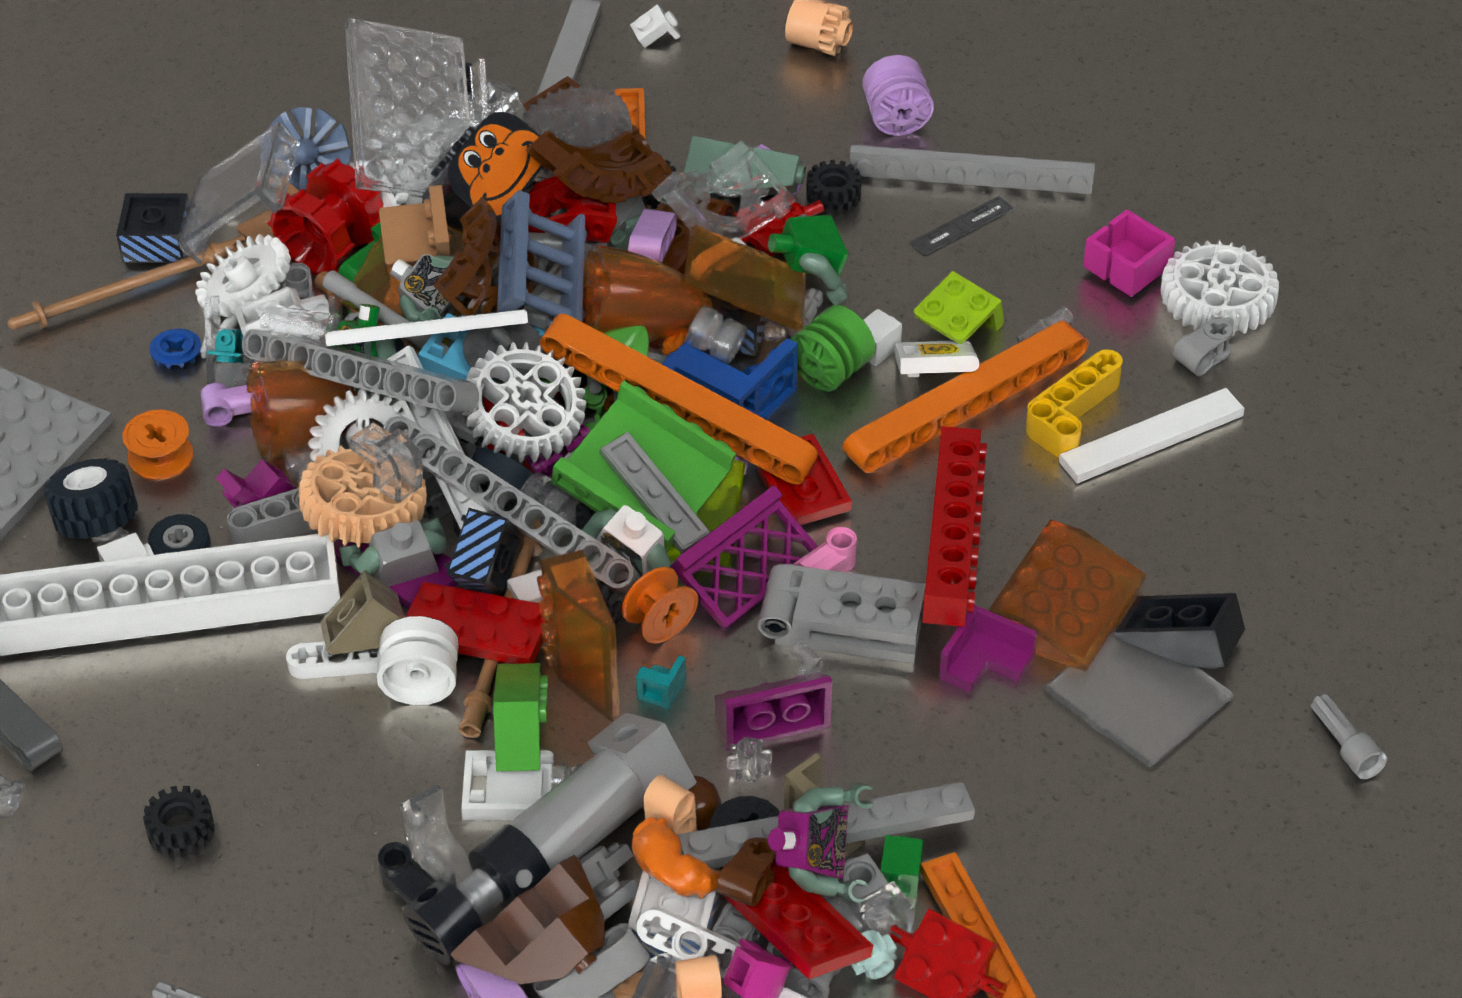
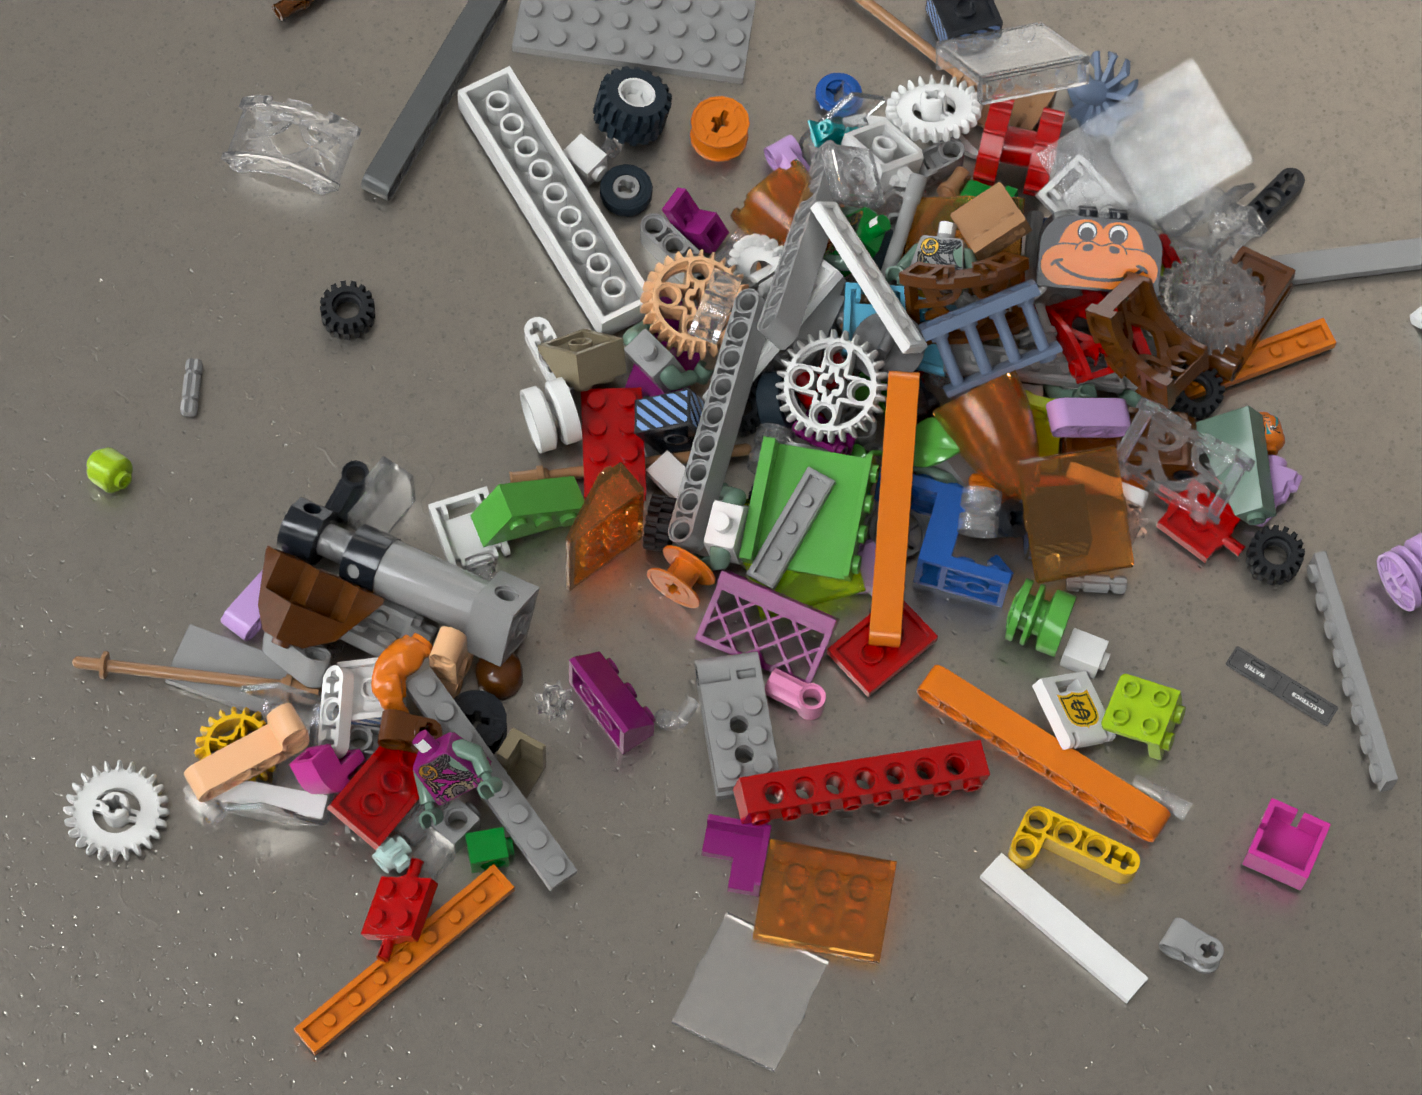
camera: 65 degrees right, 20 degrees up
teal panel [636,655,687,709] -> none
green torso [768,214,849,305] -> none
black slope [1115,593,1245,669] -> none
white gear [1160,240,1279,337] -> none

